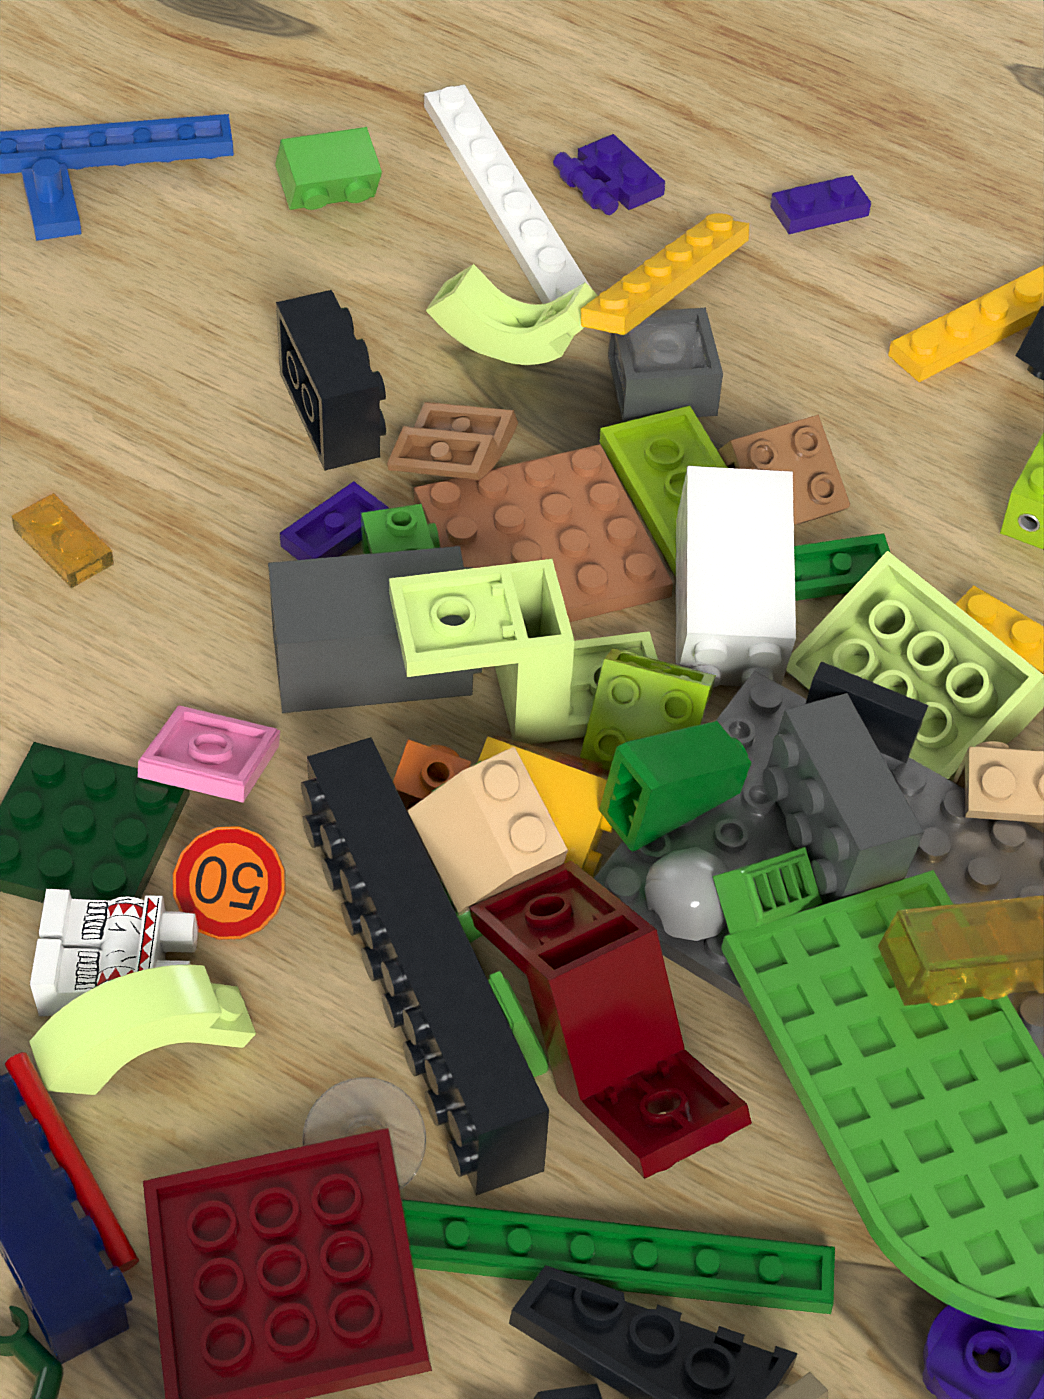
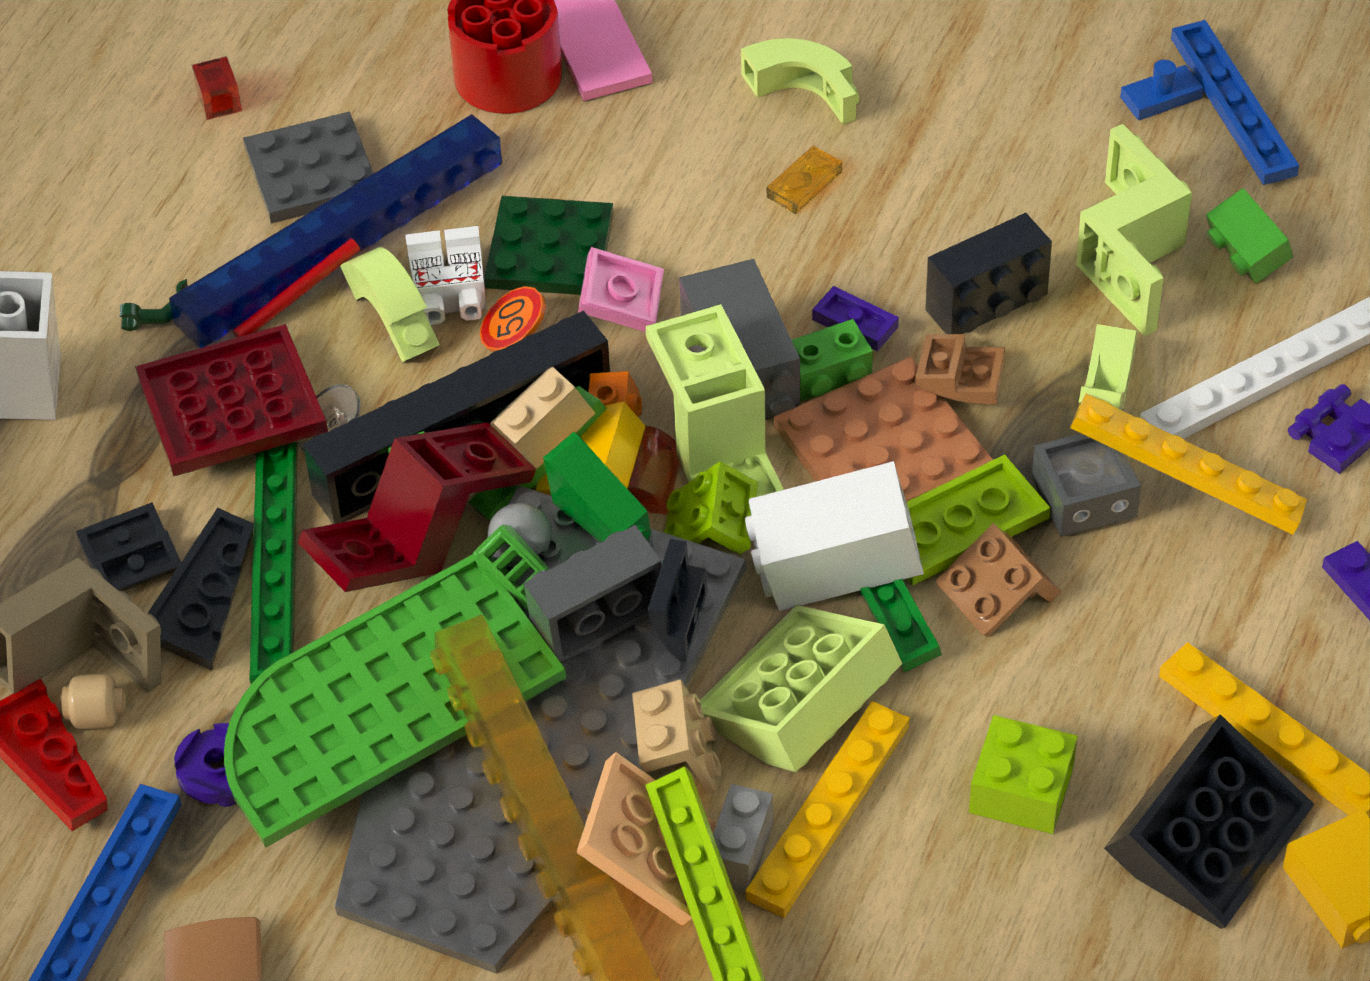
camera: 85 degrees right, 0 degrees up
none -> yellowish green bracket [1076,124,1192,337]

